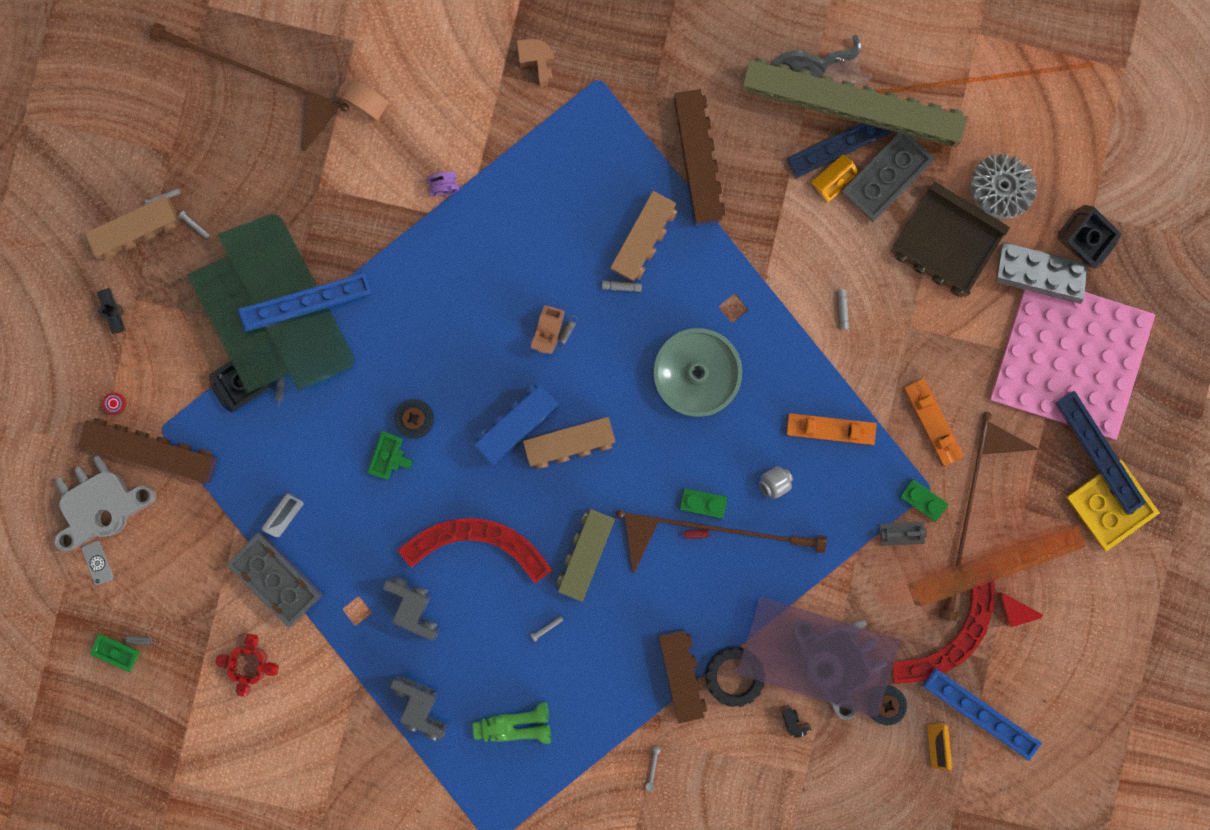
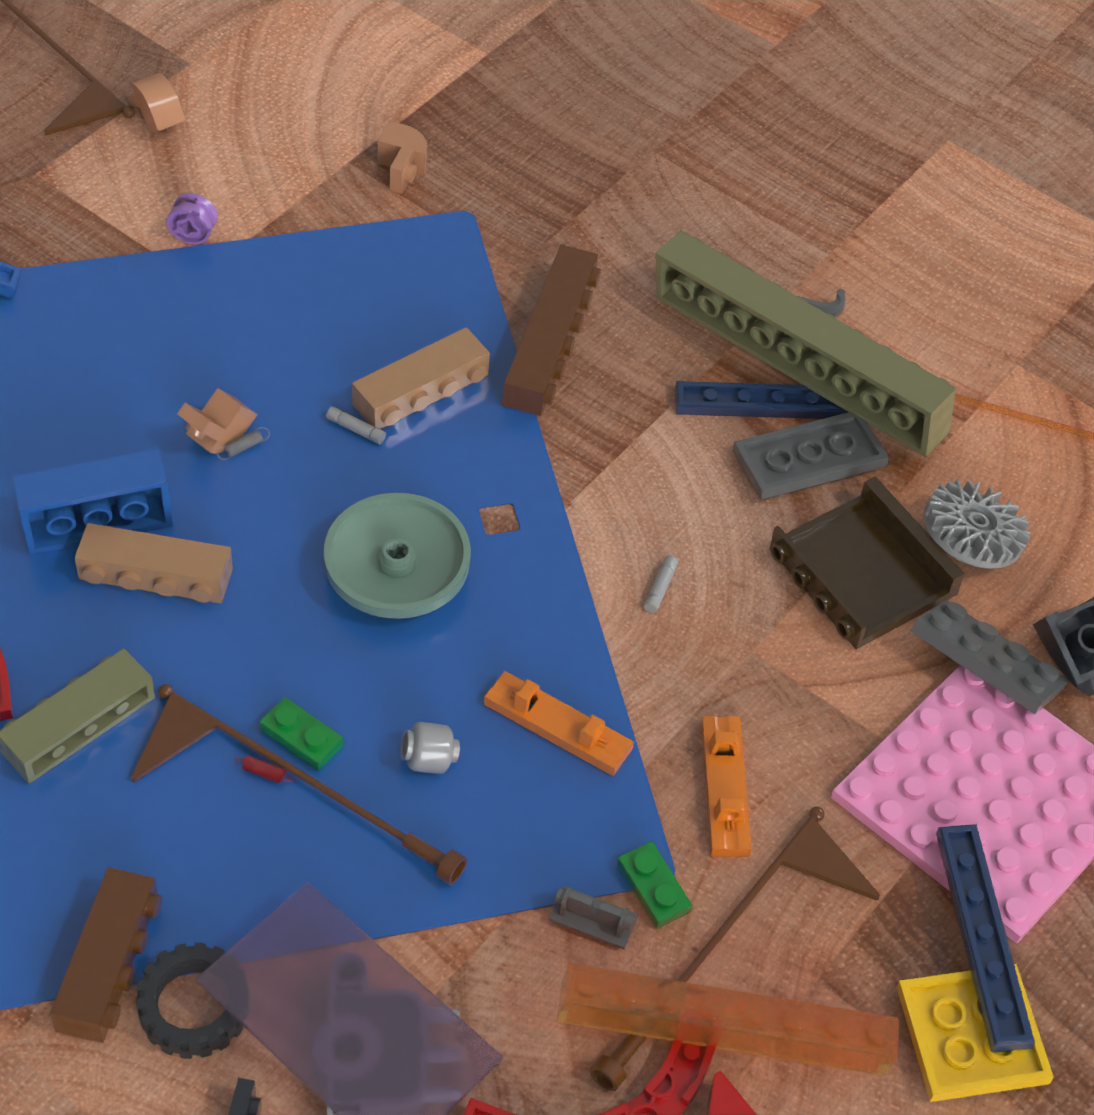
camera: 25 degrees right, 35 degrees down
light orange slope [812,155,859,203] -> none

